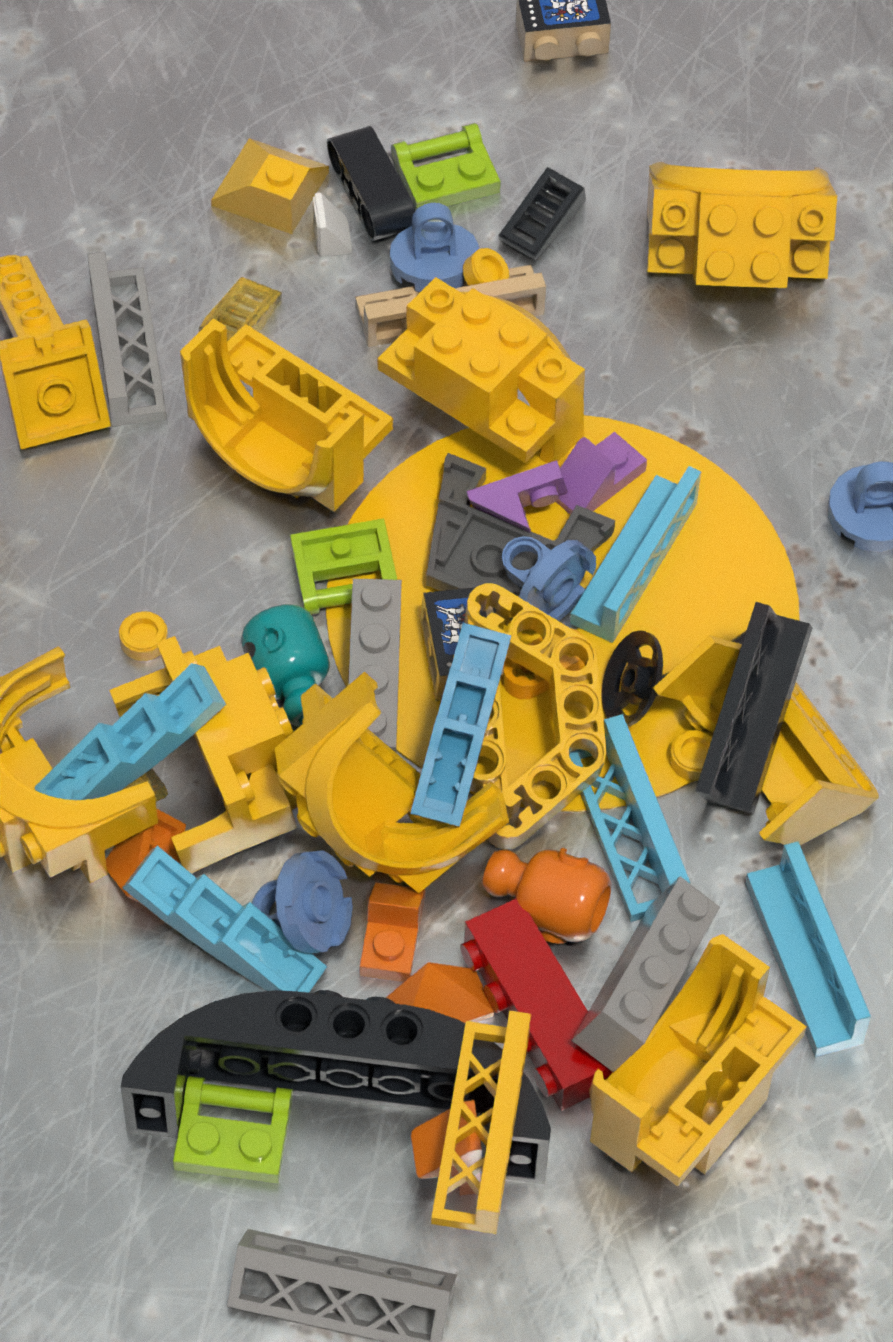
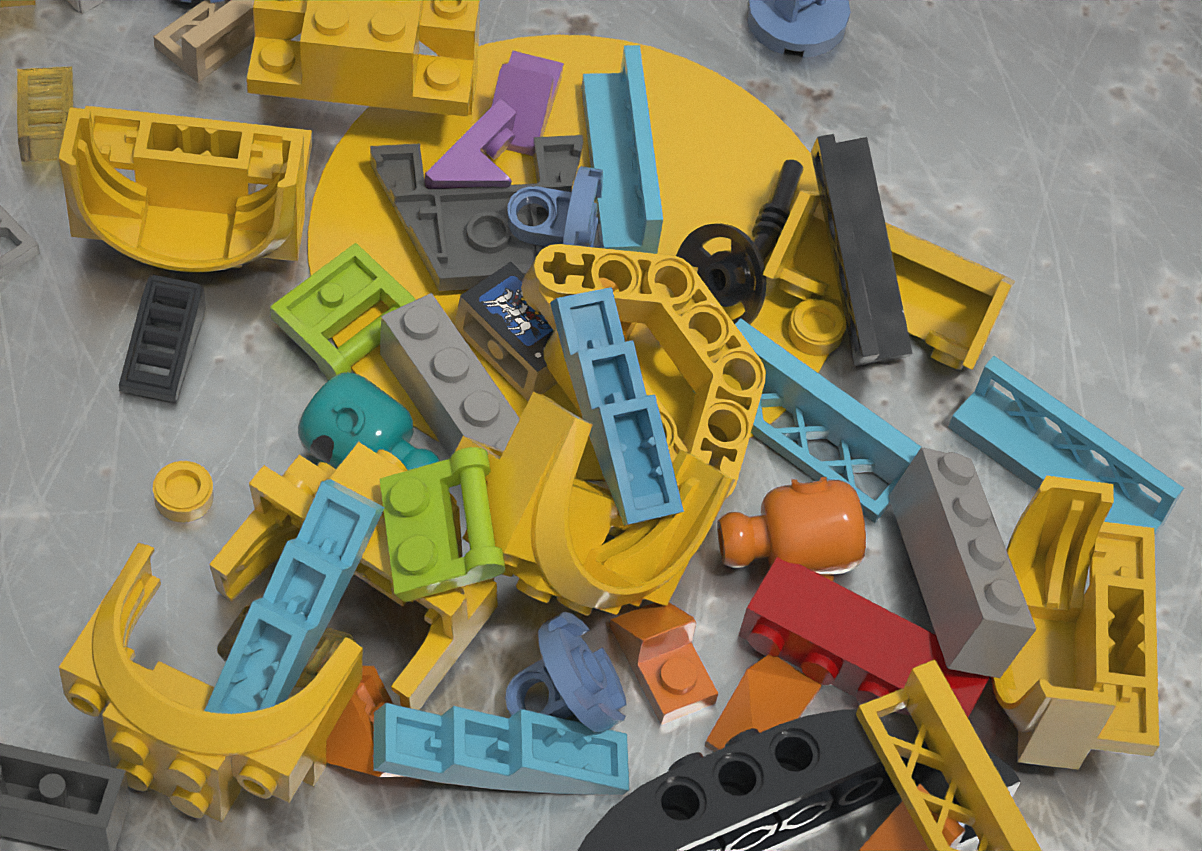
camera: 40 degrees left, 0 degrees up
none -> black slope [119,275,206,403]
none -> lime plate [379,447,506,602]

